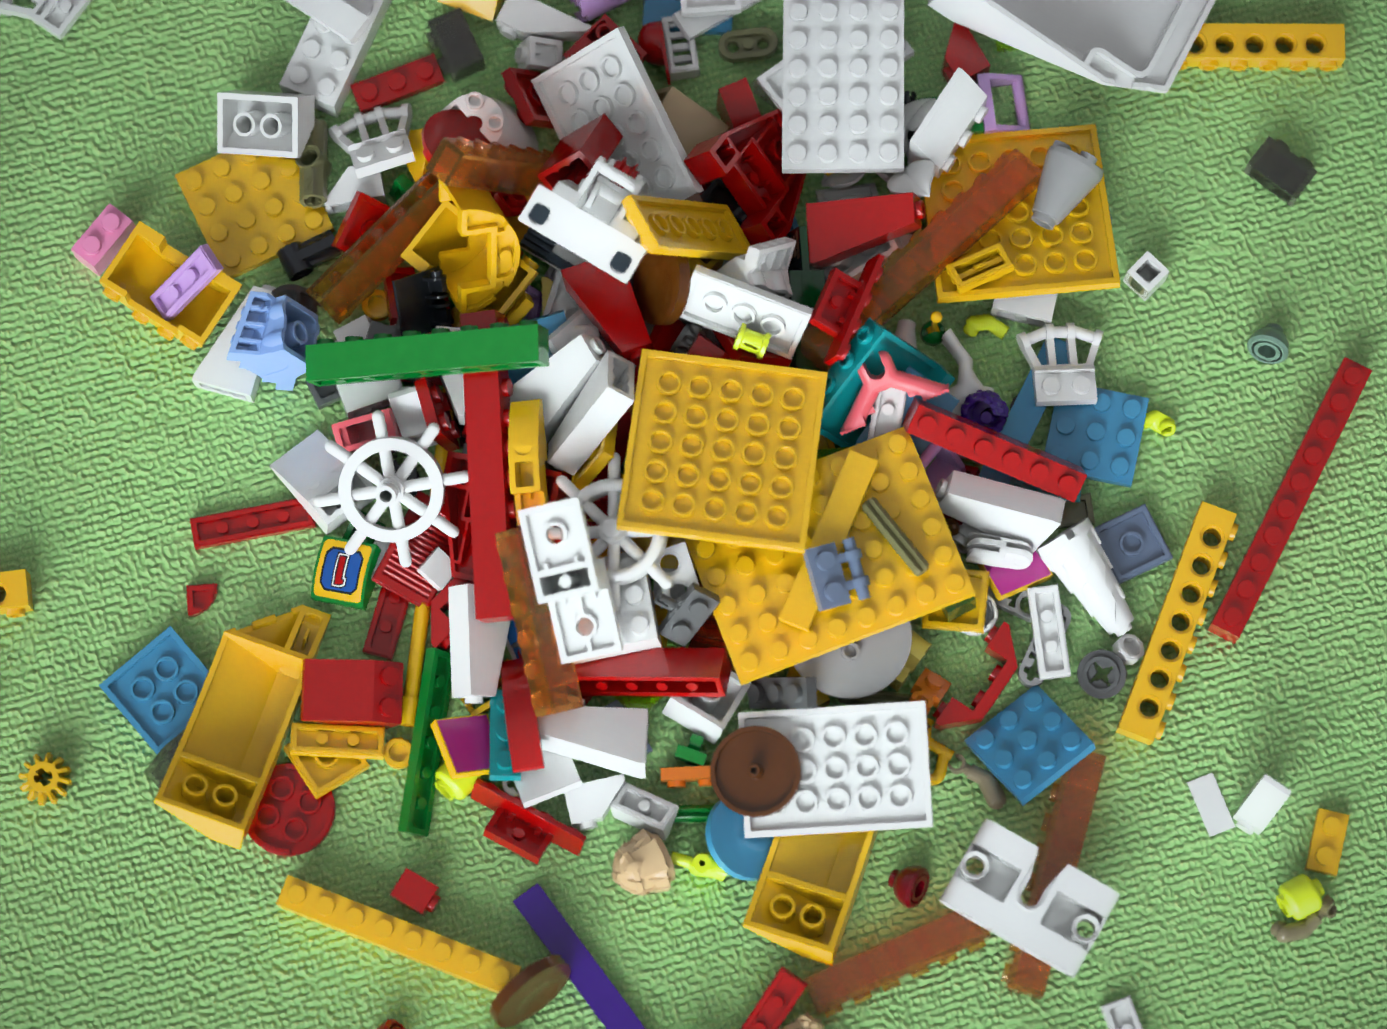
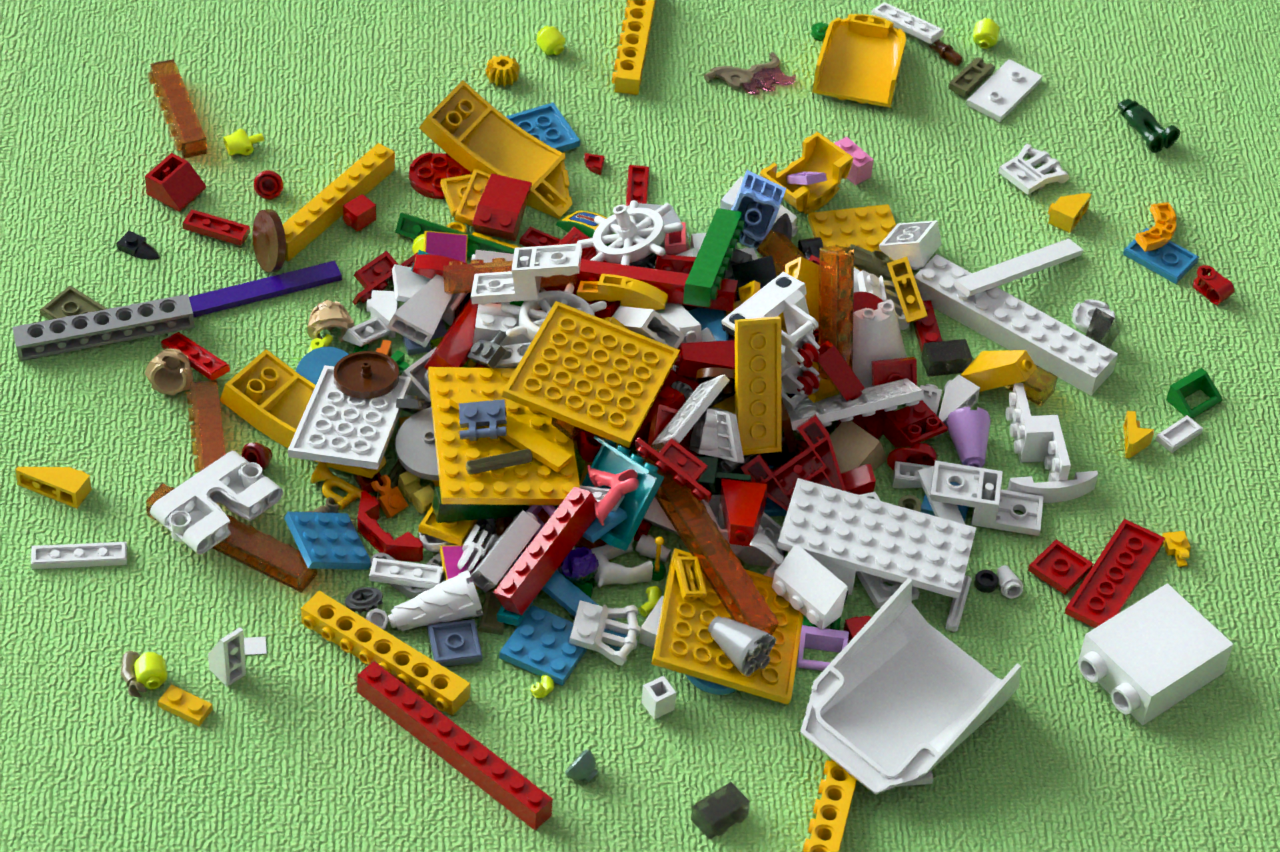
camera: 100 degrees right, 30 degrees down
neon yellow bush [732,323,771,360] -> none
none -> yellow slope [887,256,928,324]

